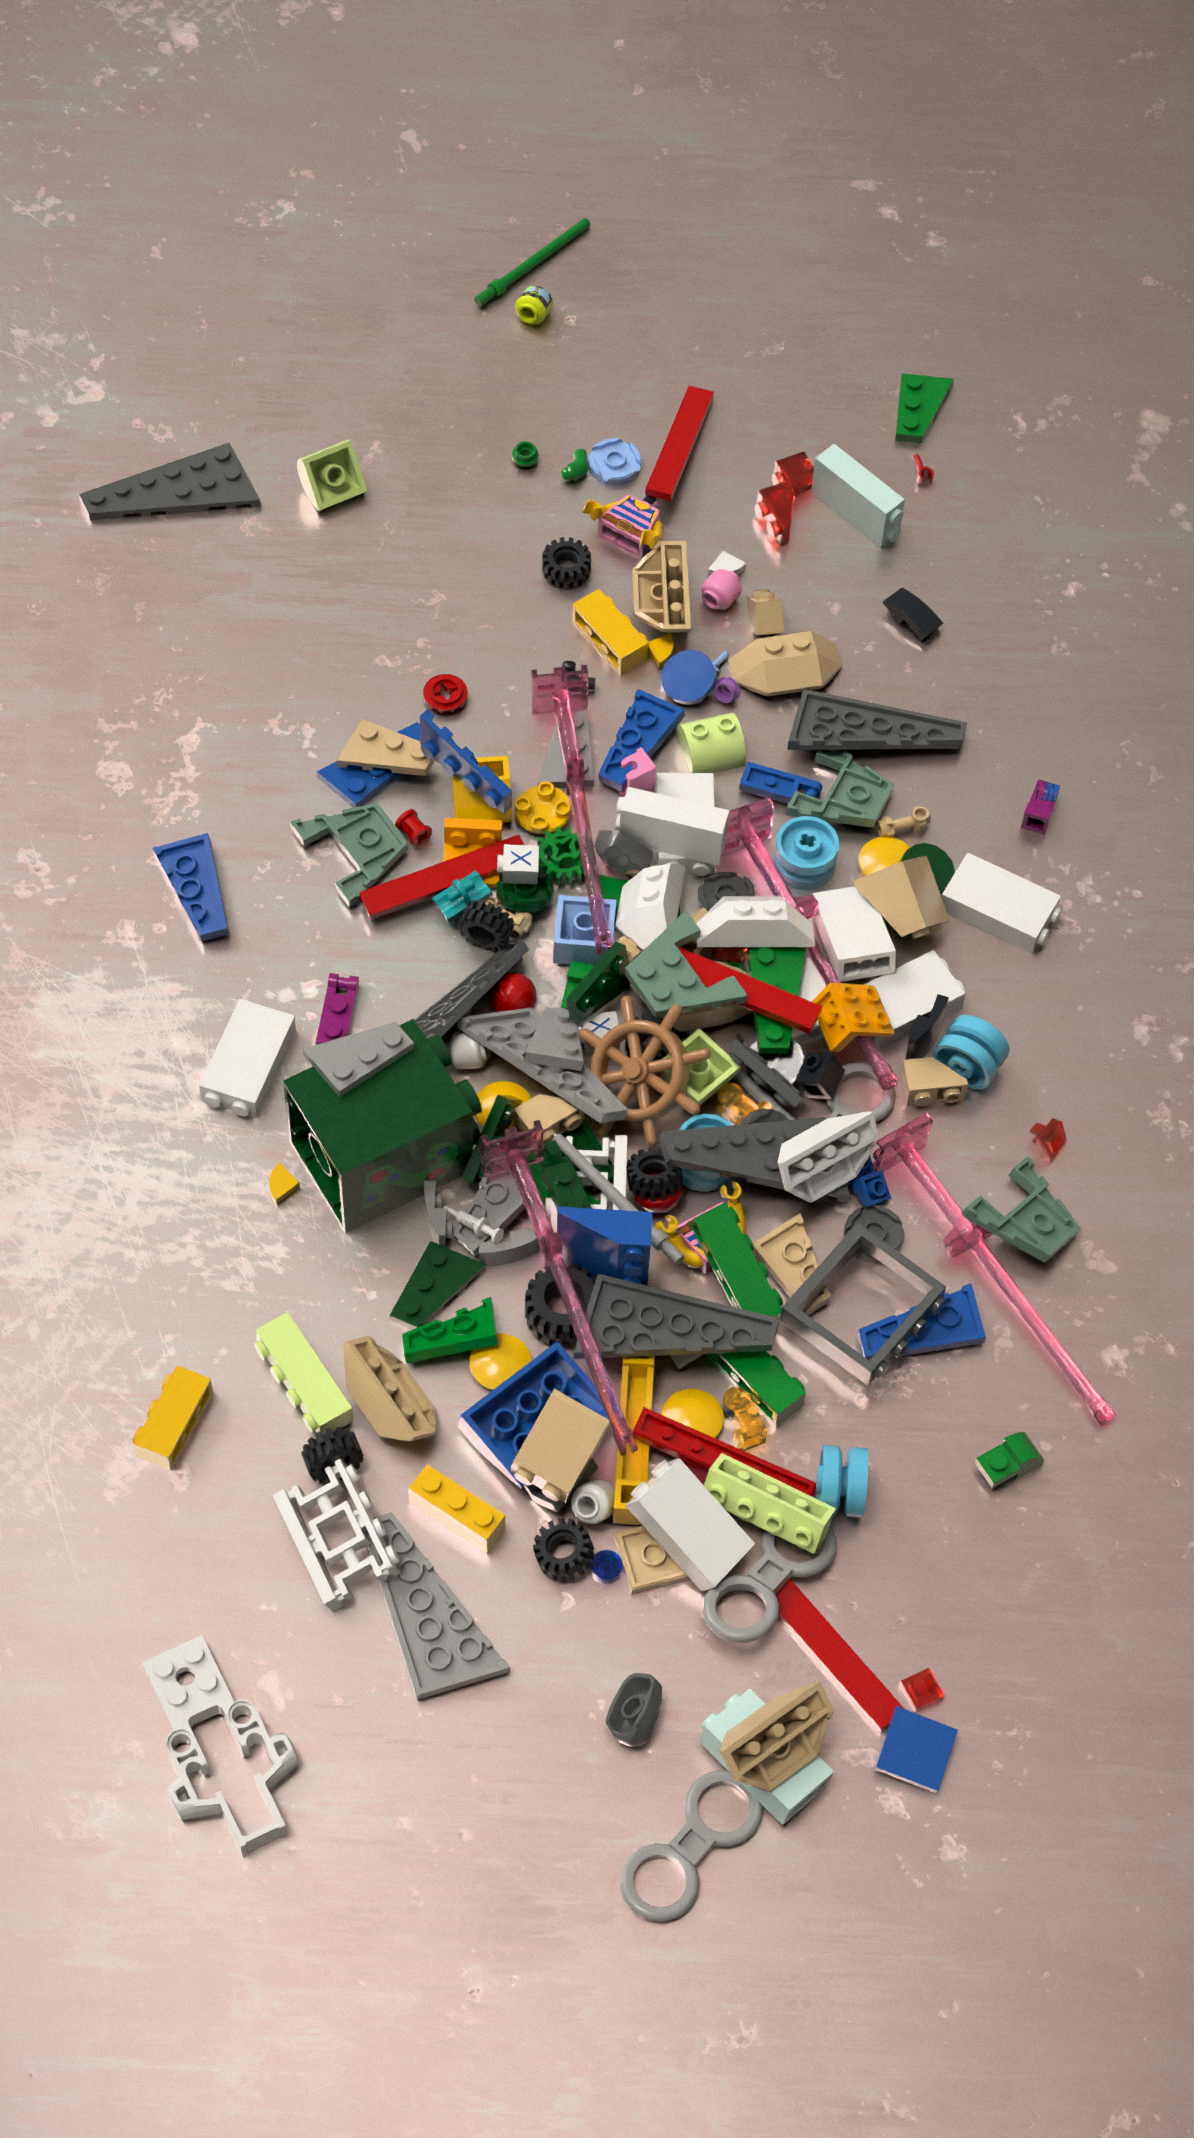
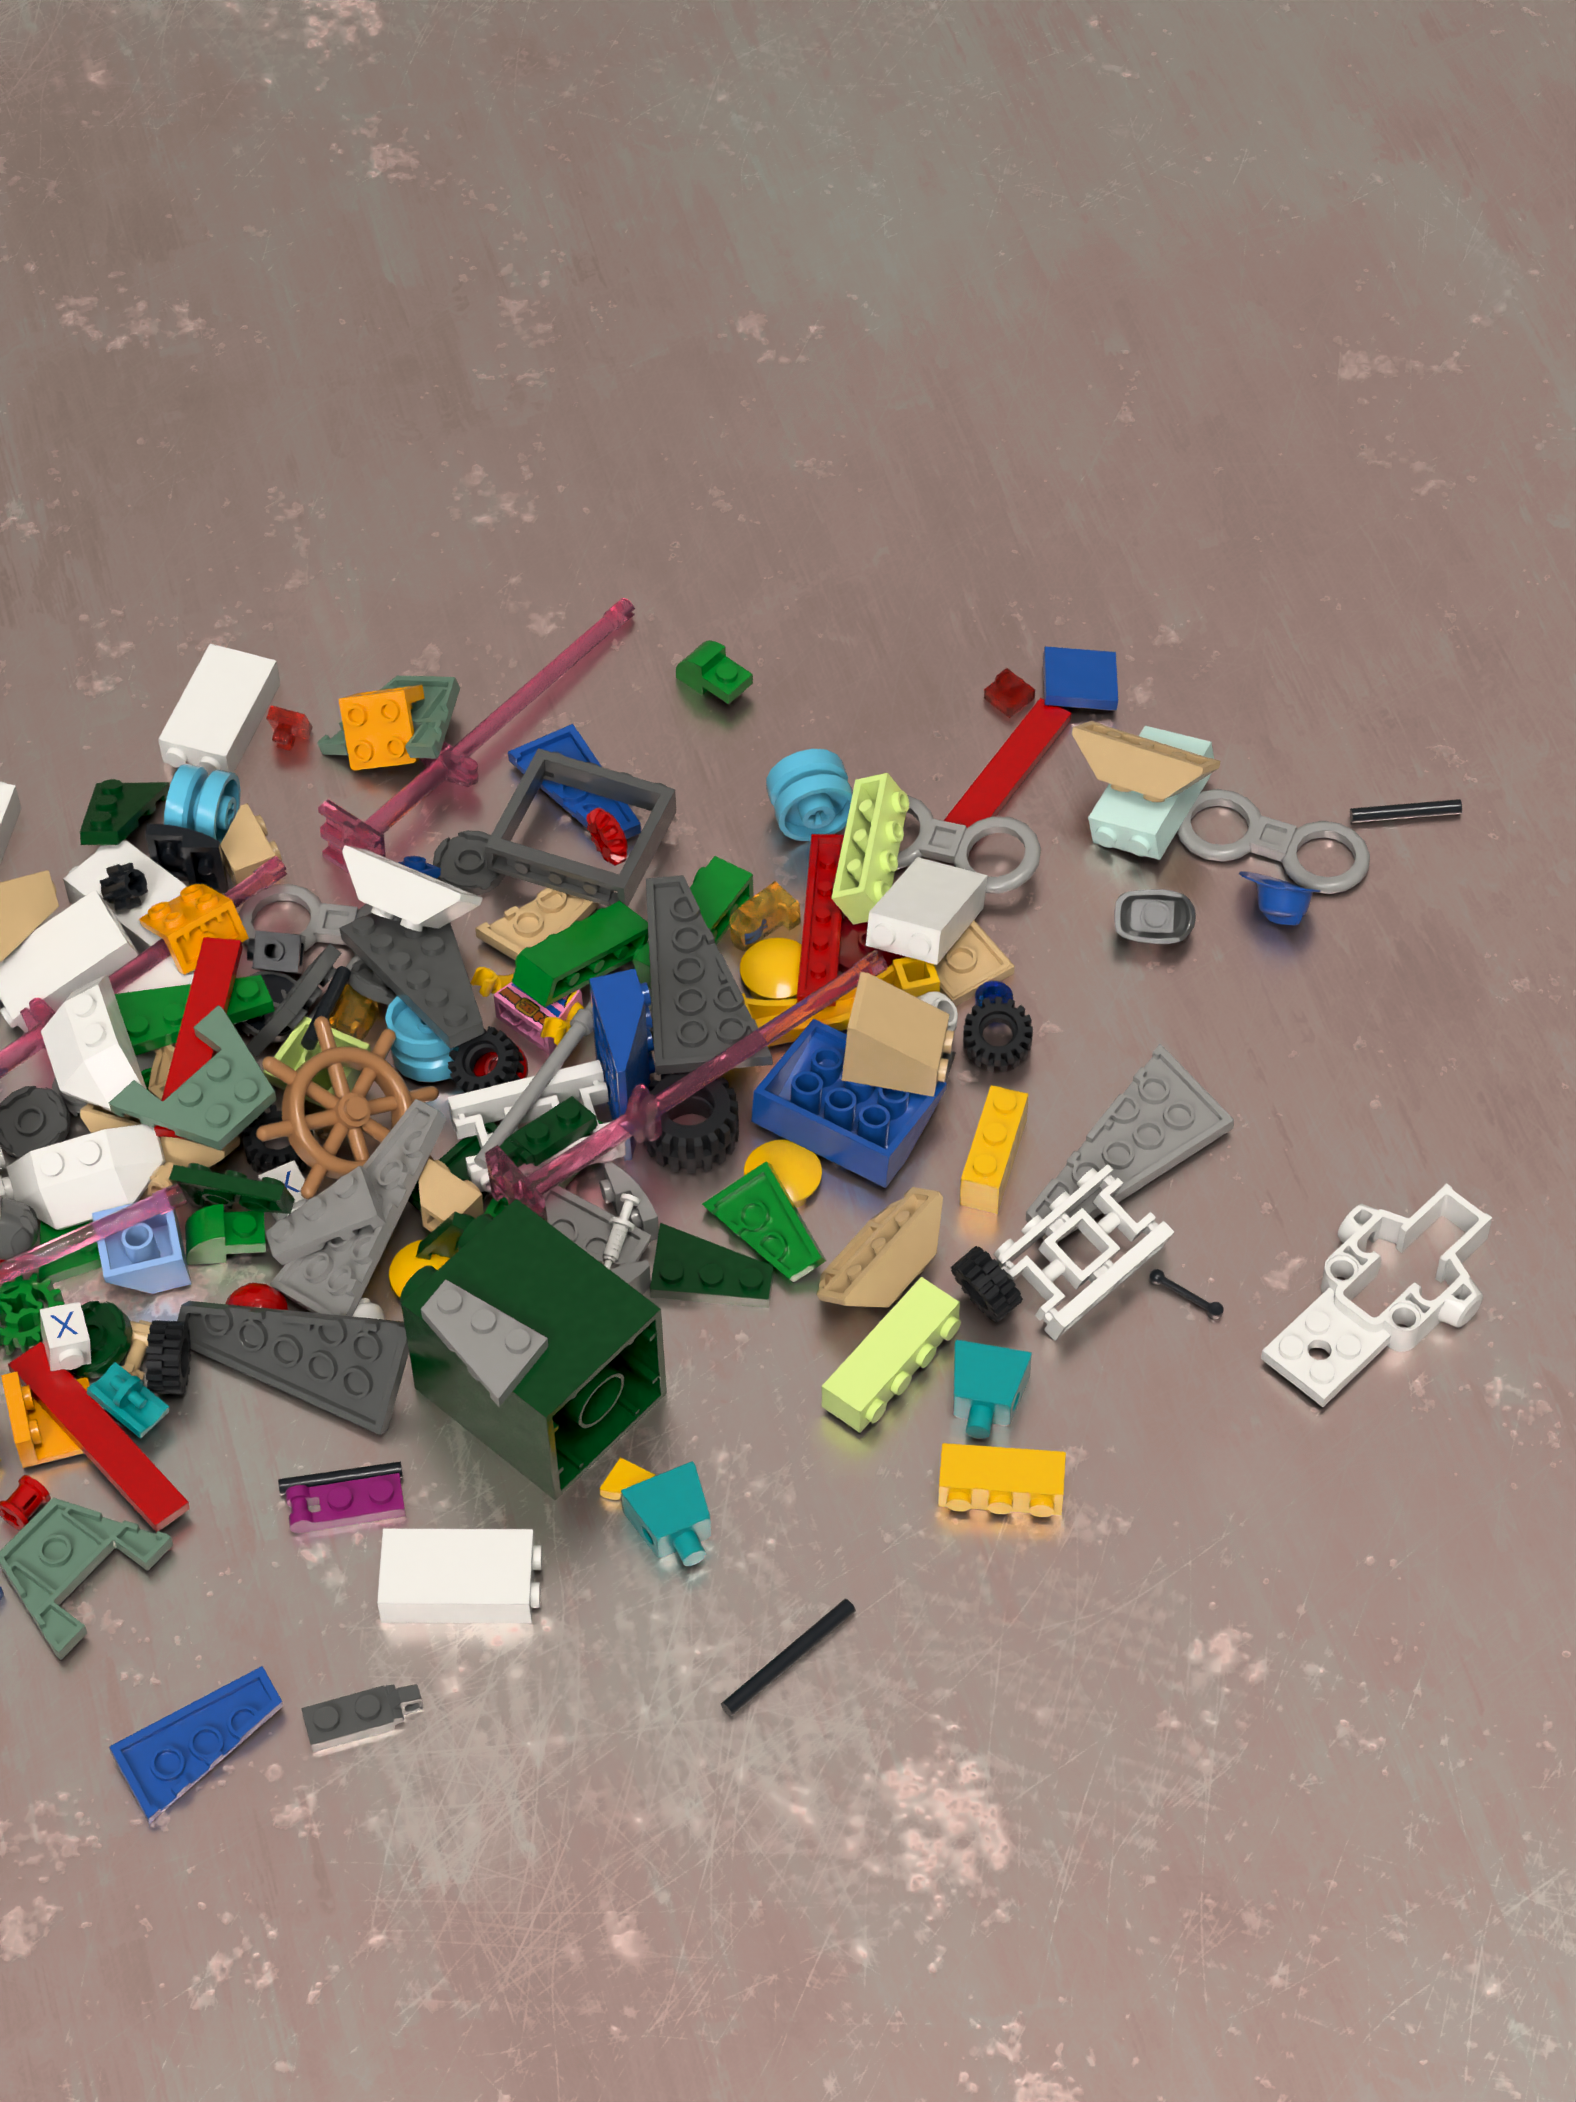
camera: 105 degrees left, 5 degrees down
none -> dark green wing [80,779,170,845]
none -> black gear [100,862,148,911]
none -> white brick [158,644,280,776]
none -> black bar [278,1461,403,1495]
none -> black bar [301,966,351,1050]
none -> dark grey hinge [301,1684,423,1752]
none -> light orange bracket [338,685,425,771]
none -> red gear [587,807,628,866]
none -> teal torso [621,1461,712,1566]
none -> black bar [721,1599,856,1716]
none -> teal torso [953,1340,1032,1439]
none -> black hinge [1149,1269,1224,1320]
none -> blue piece [1239,871,1321,926]
none -> black bar [1350,799,1462,823]

